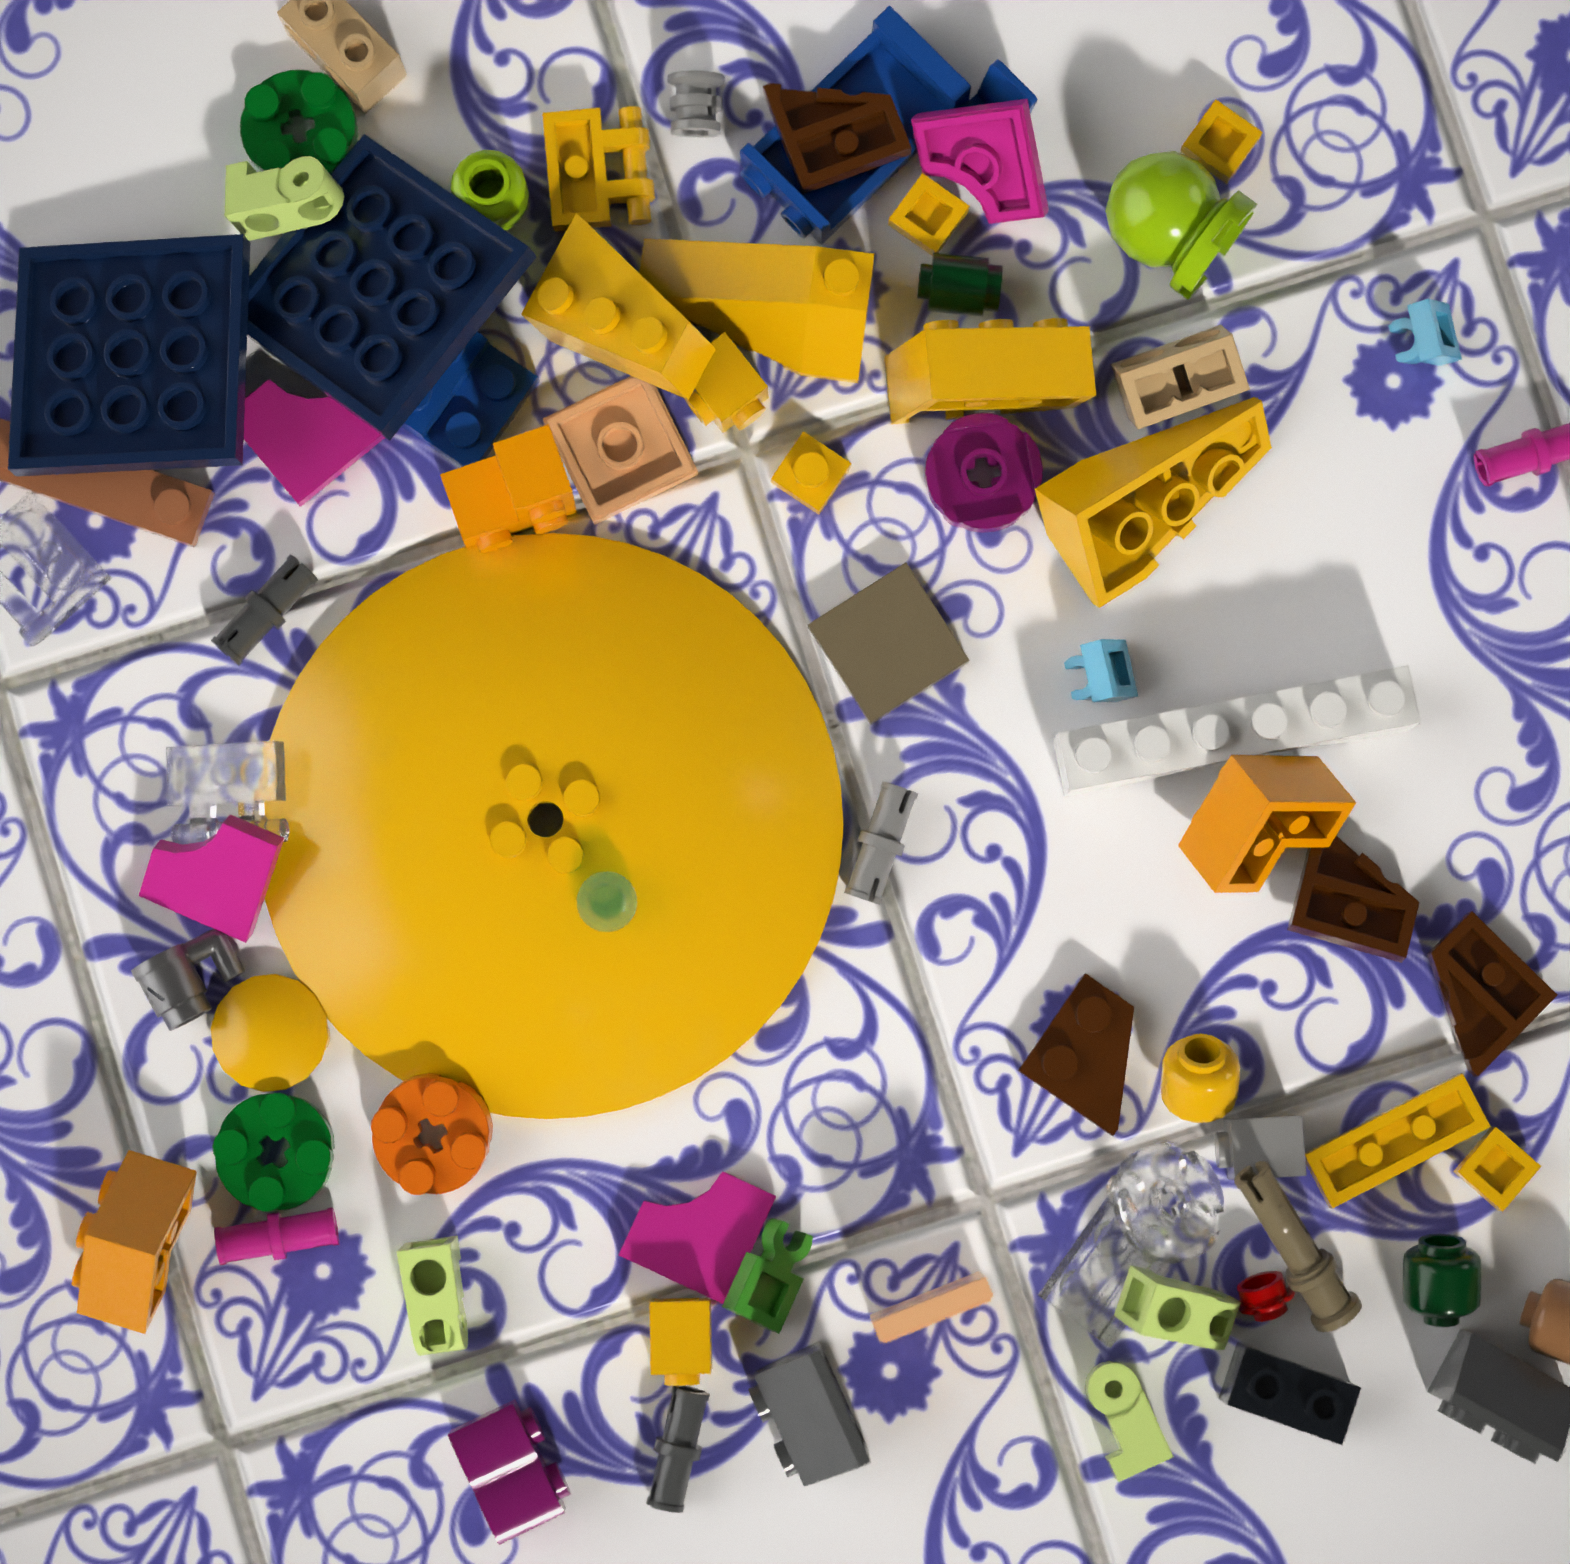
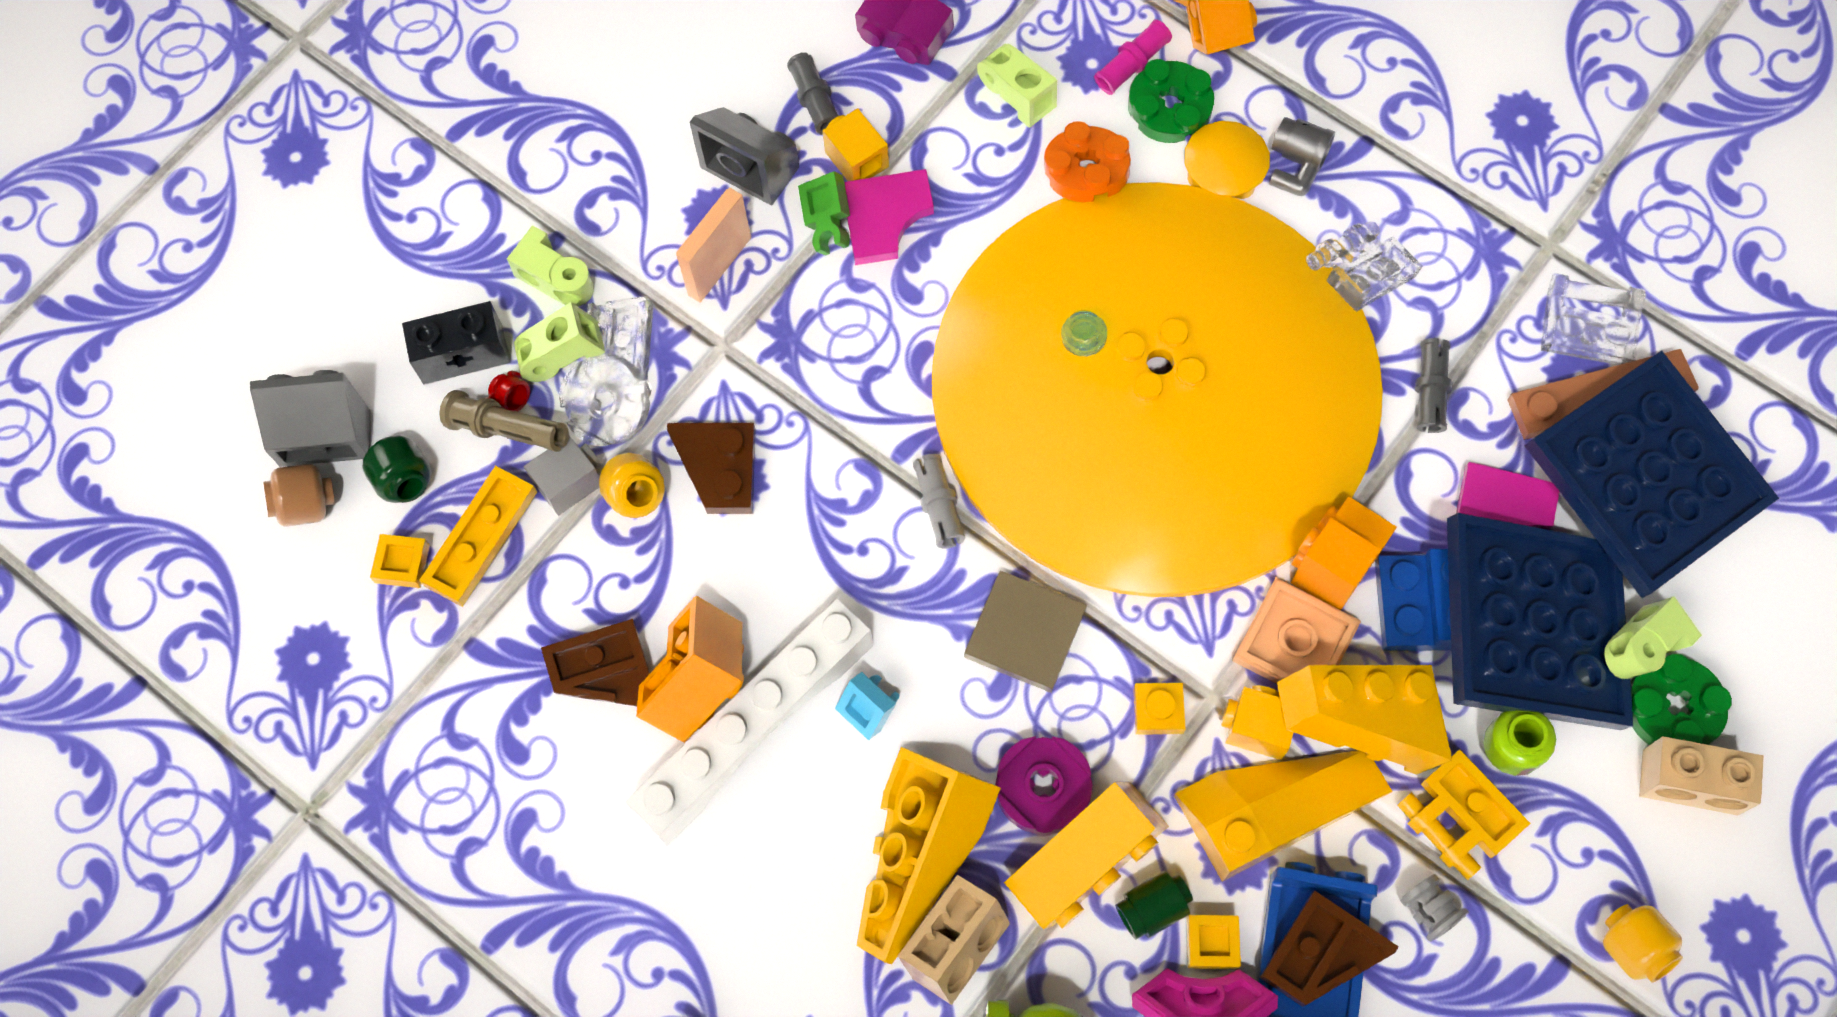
camera: 145 degrees right, 15 degrees down
dark pink tile [139,814,284,943] -> none
reddish brown wing [1427,911,1558,1077] -> none

